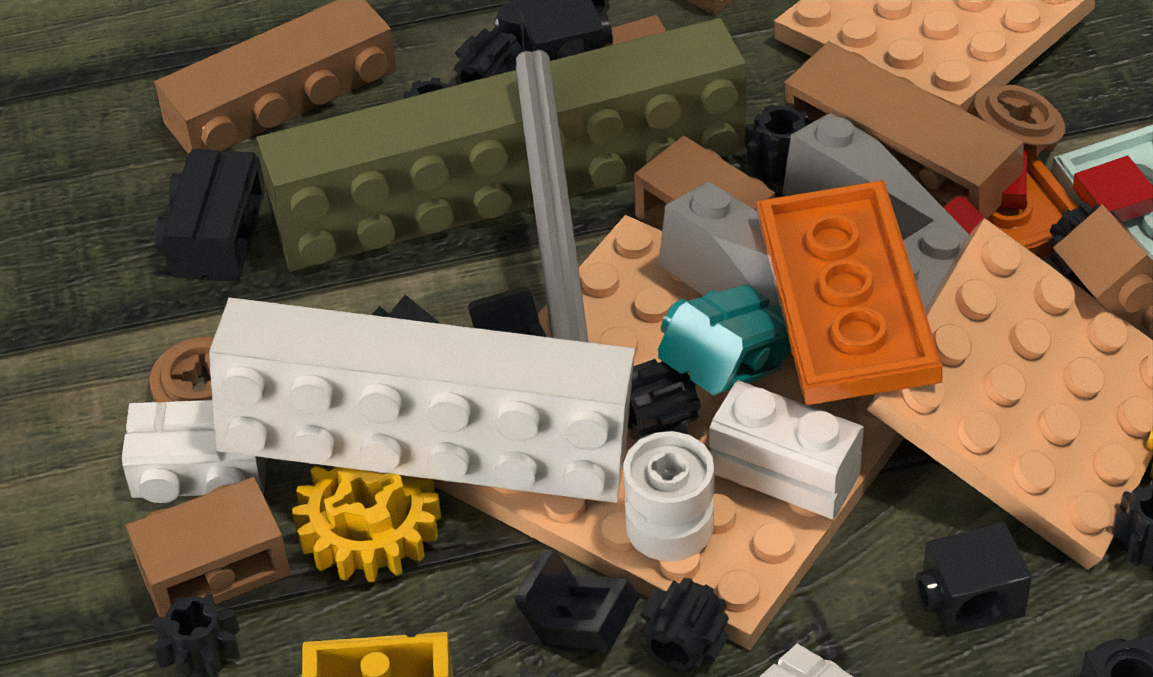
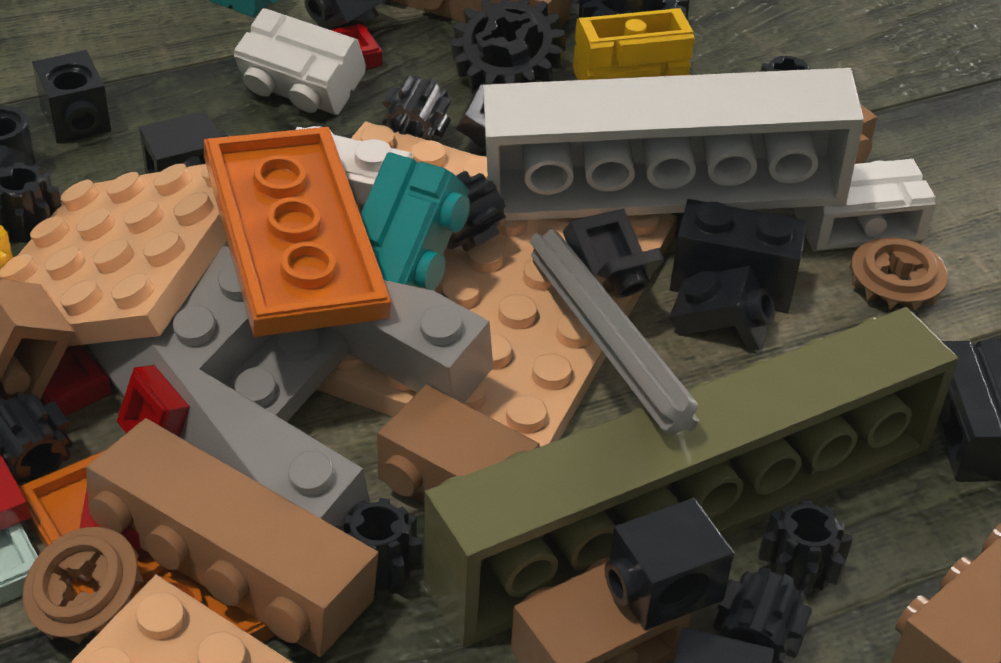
camera: 165 degrees right, 5 degrees down
white wheel [623,431,714,562] -> none

